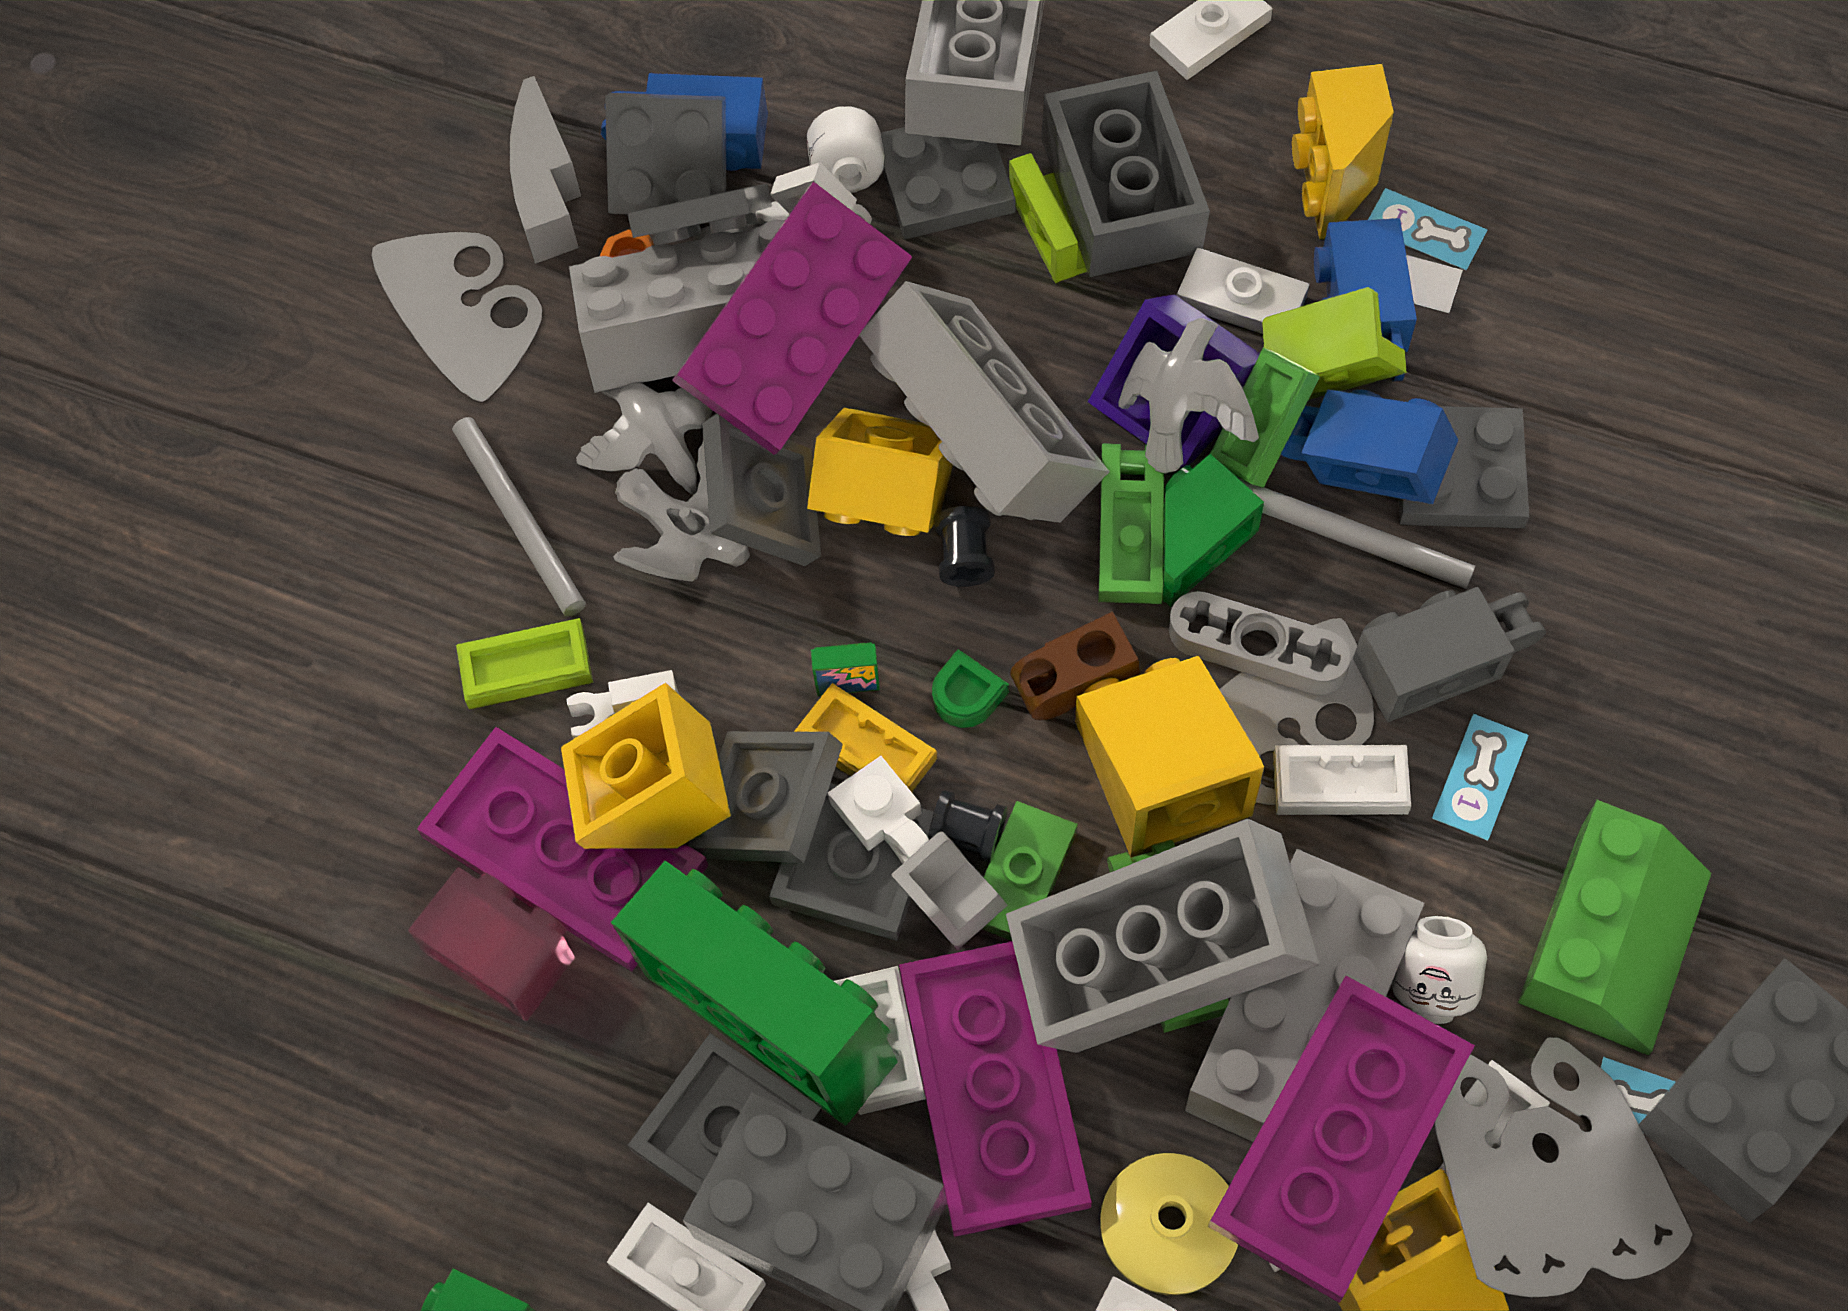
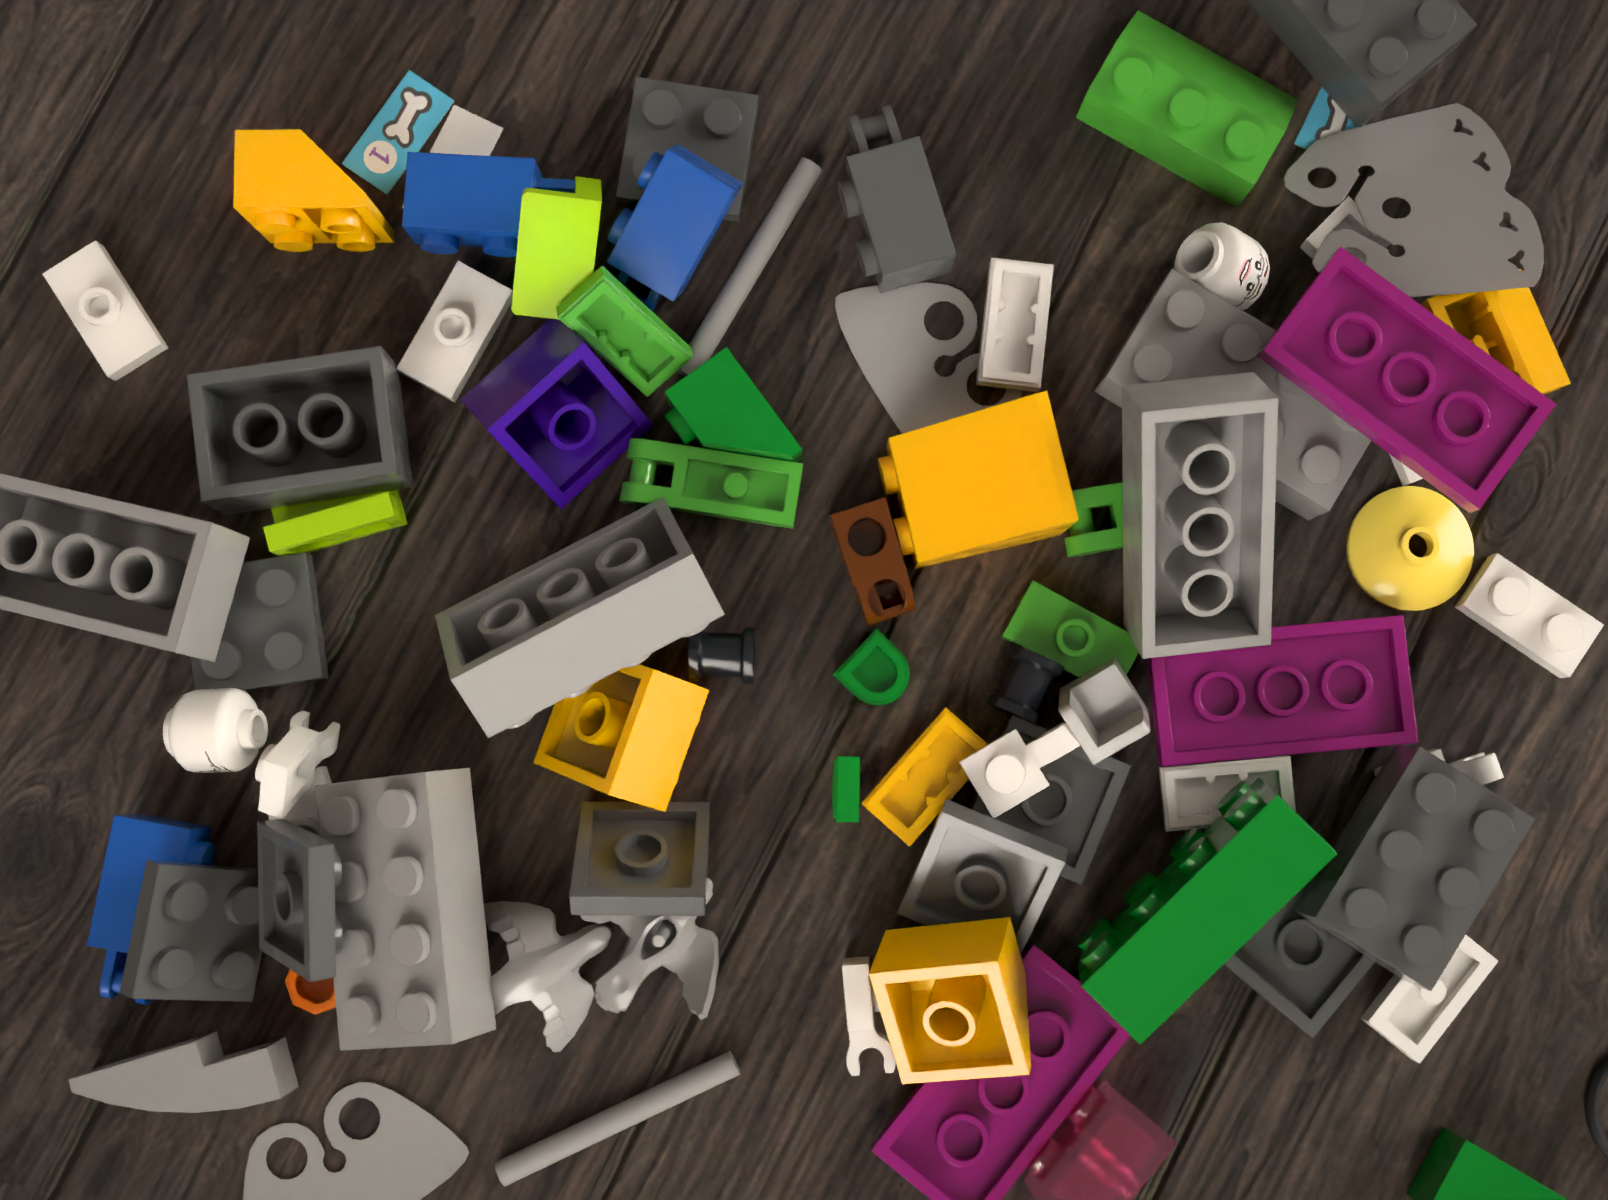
camera: 90 degrees left, 20 degrees up
lime tile [456,618,593,710] -> none
magenta plate [672,182,912,455] -> none
light grey animal [1119,318,1259,473] -> none
light grey beam [1169,591,1351,695] -> none
medium azure sticker [1432,714,1529,841] -> none

